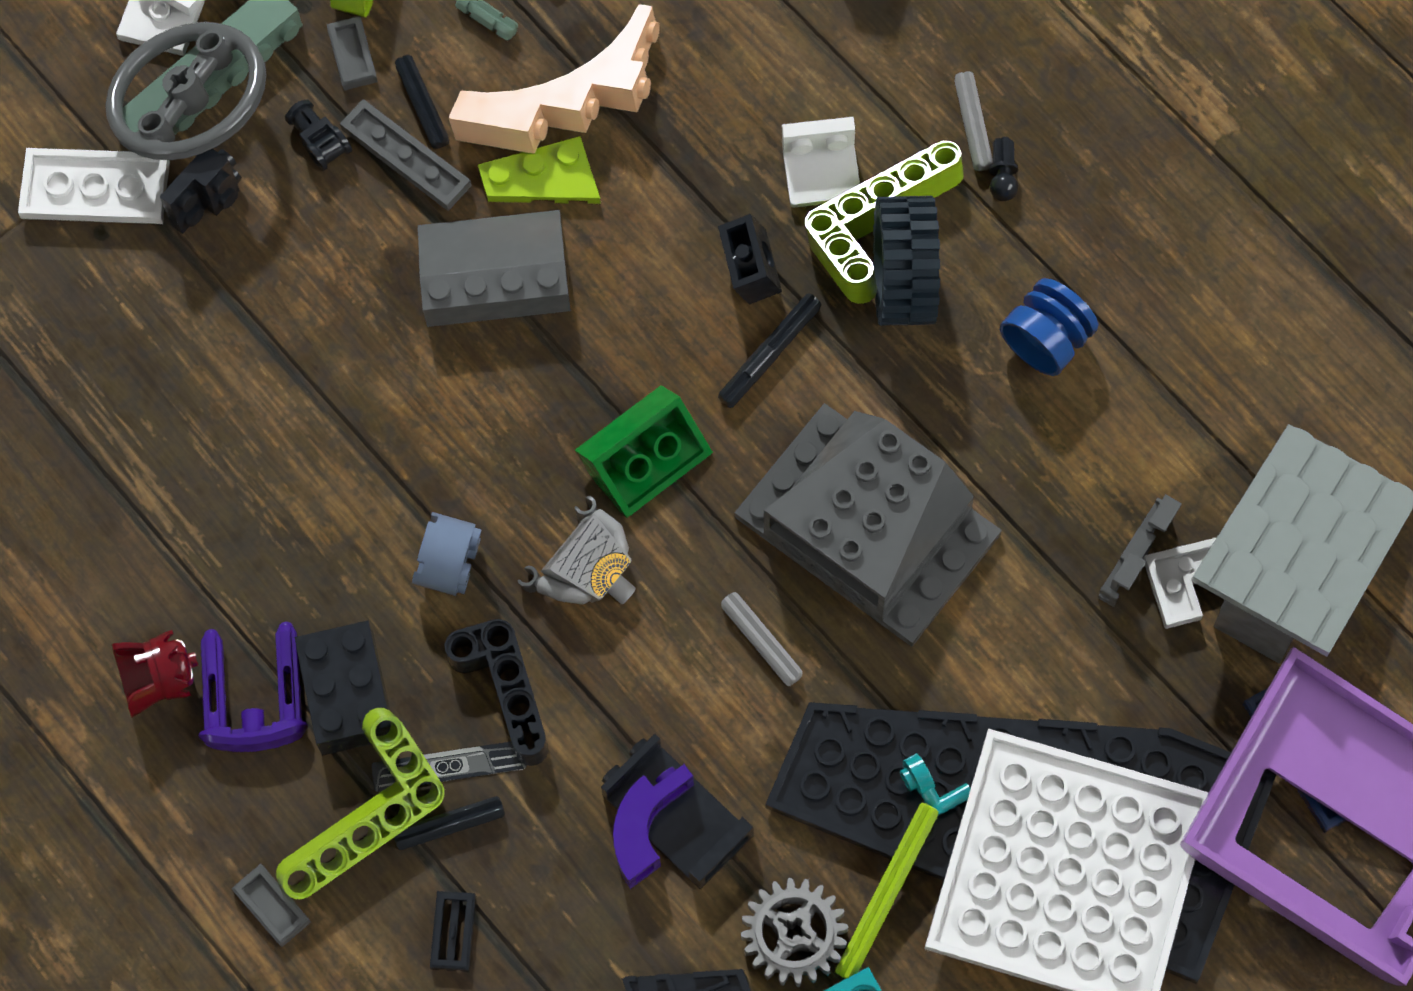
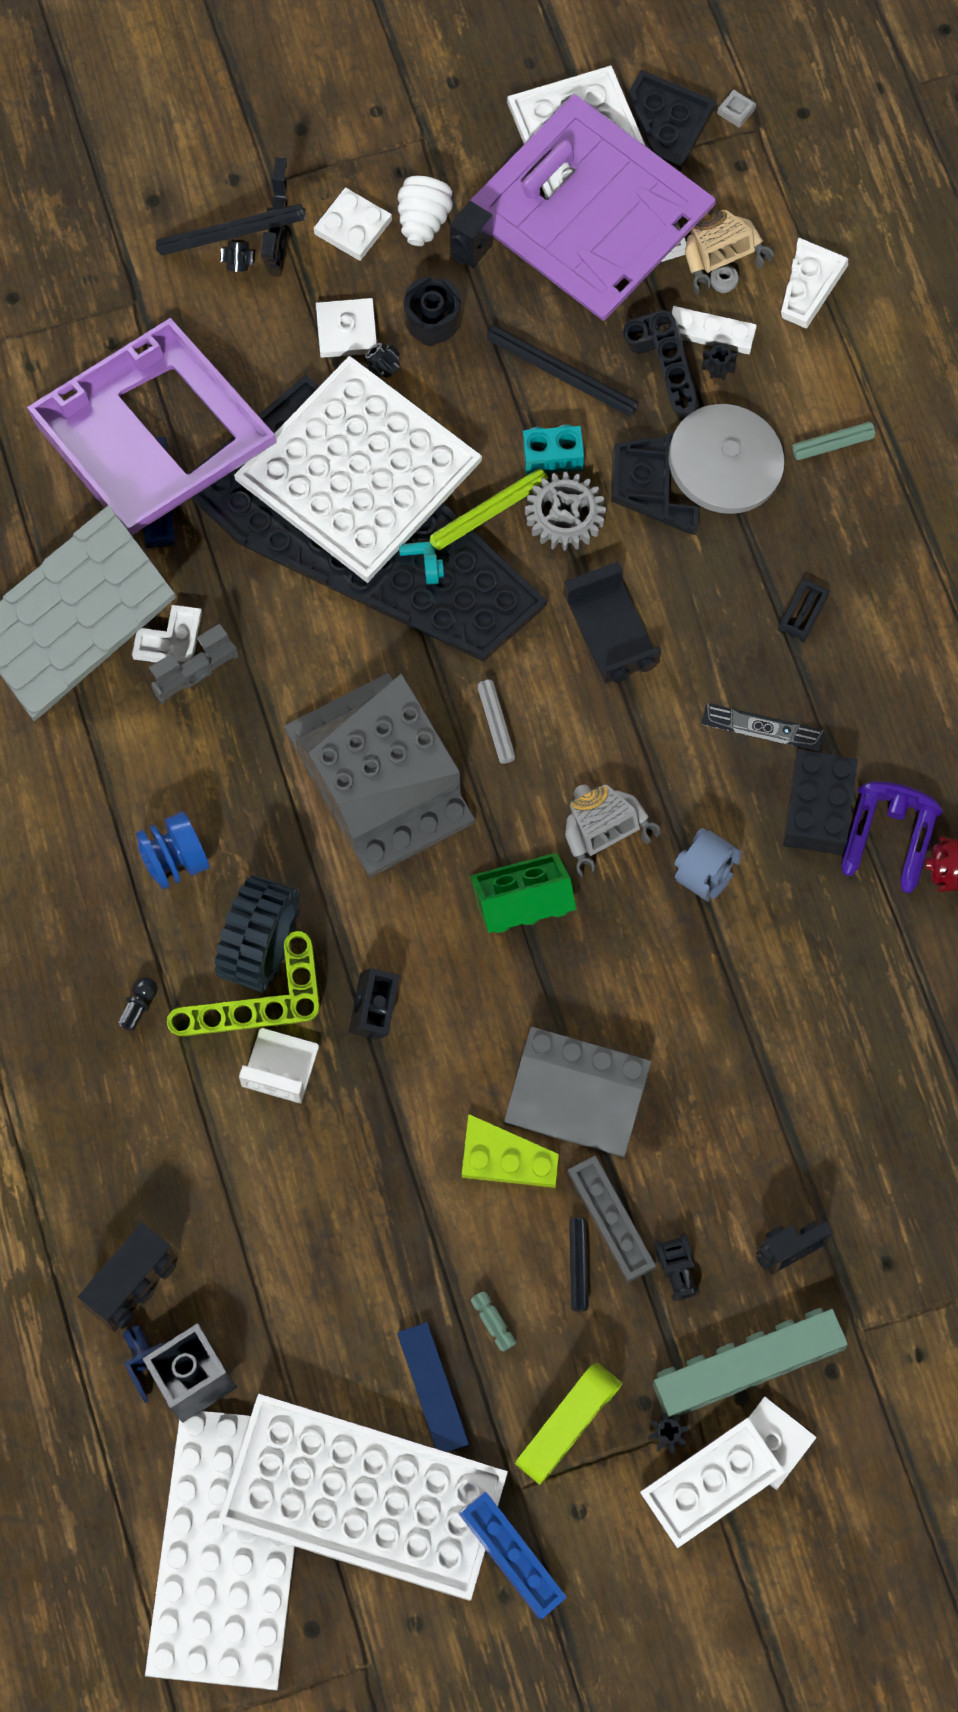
camera: 160 degrees left, 0 degrees up
white plate [18,148,170,224] -> none
dark grey piece [105,22,266,160] -> none
dark grey tile [231,864,311,948] -> none
lime beam [276,708,445,899] -> none
dark grey tile [326,16,378,91] -> none
black axle [394,796,505,850] -> none
black beam [444,619,548,766] -> none
light nougat arch [449,4,660,154] -> none
dark purple arch [613,764,694,889] -> none
black axle [718,293,822,408] -> none
light grey axle [954,71,993,171] -> none

